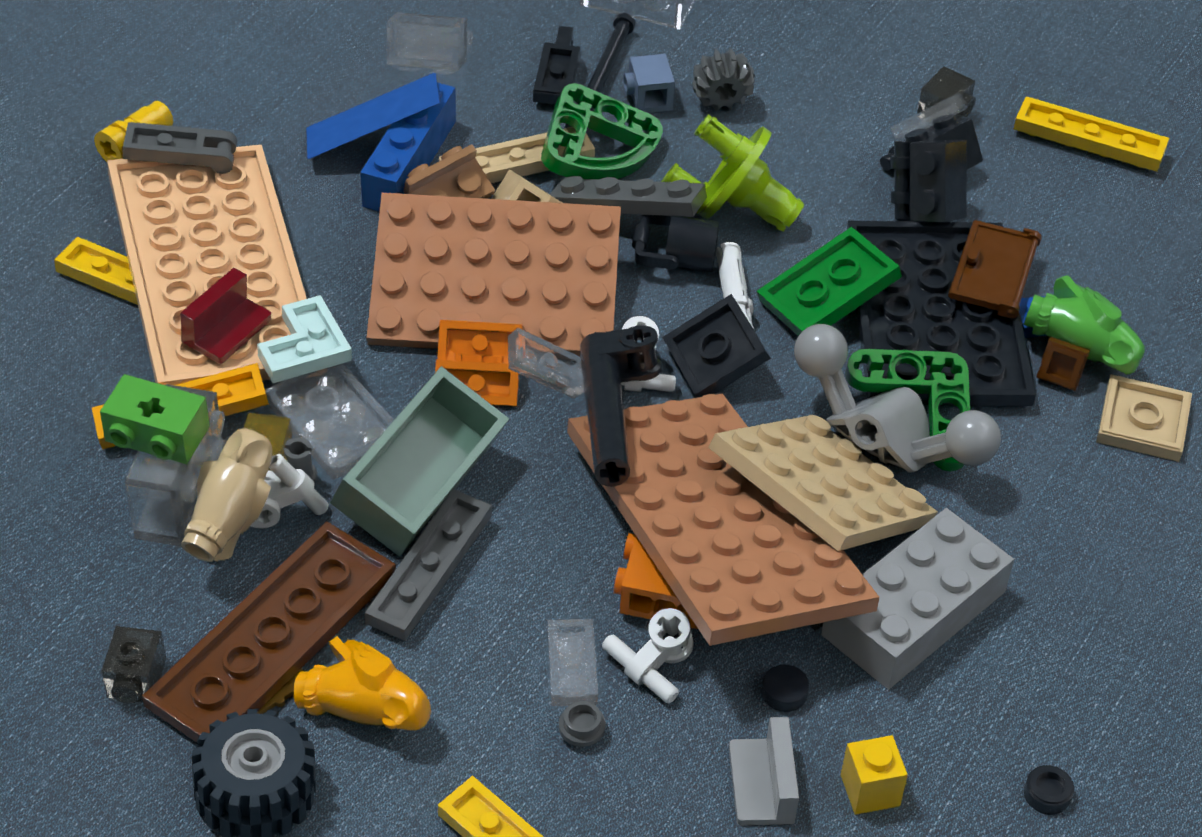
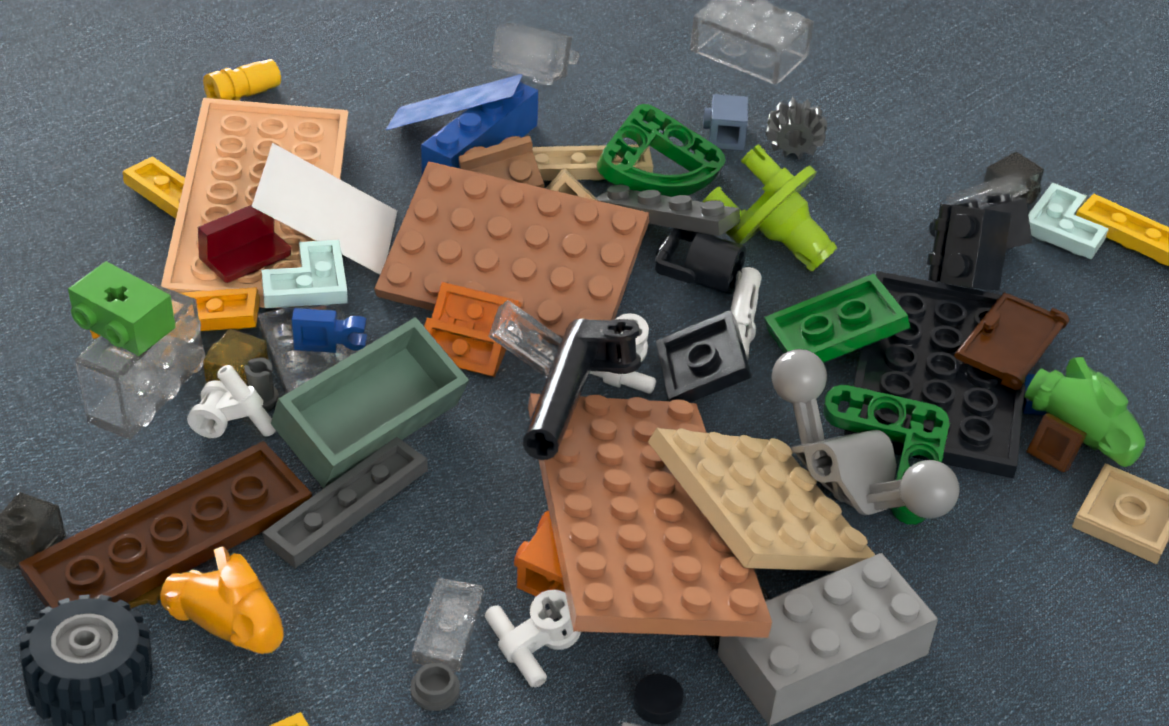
camera: 15 degrees right, 5 degrees down
dark grey plate [123,122,237,174] -> none
tan animal [181,428,273,562] -> none
black hinge [533,26,580,105] -> none
black bar [565,13,636,132] -> none
none -> white sticker [252,143,397,274]
none -> blue plate [292,308,367,353]
none -> light aqua plate [1028,183,1109,259]

